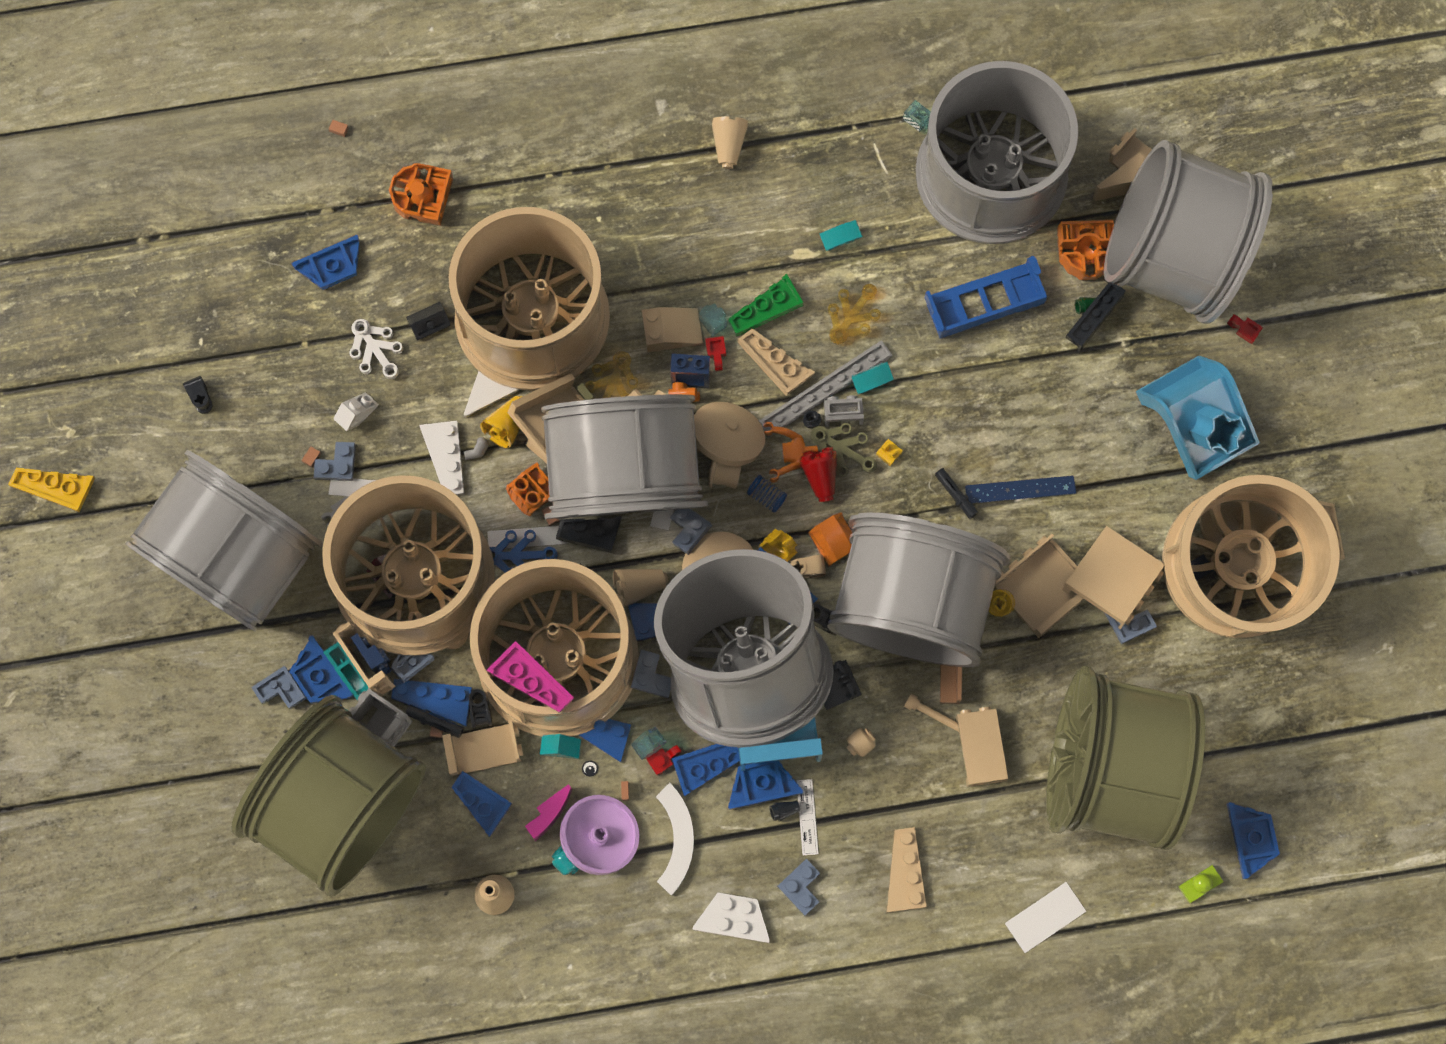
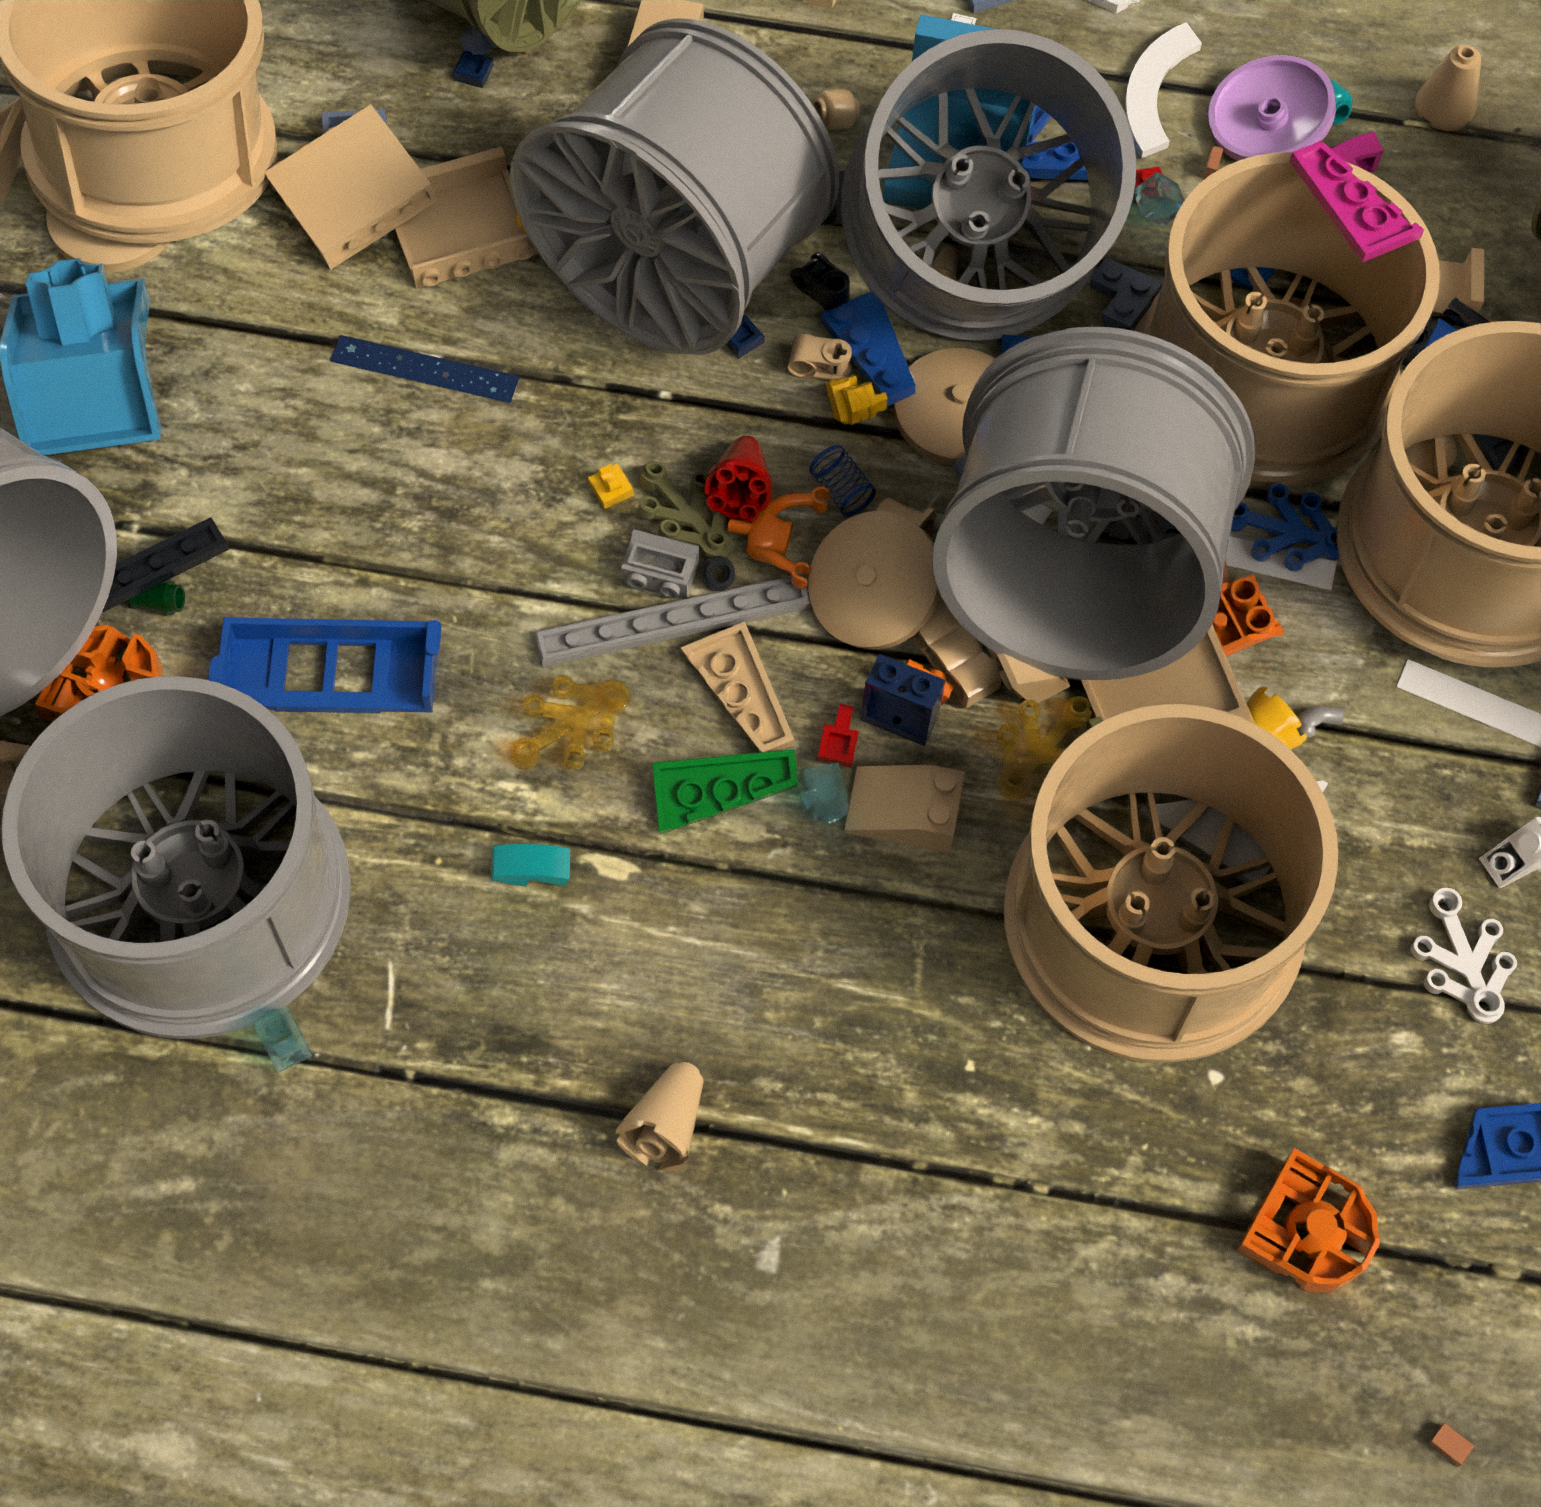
camera: 165 degrees left, 10 degrees down
black panel [406,302,451,340] -> none
white wing [419,421,464,496] -> none
blue wing [451,771,512,837] -> none
orange slope [809,512,852,567] -> none
teal slope [851,361,894,394] -> none
black pin [935,468,978,519] -> none

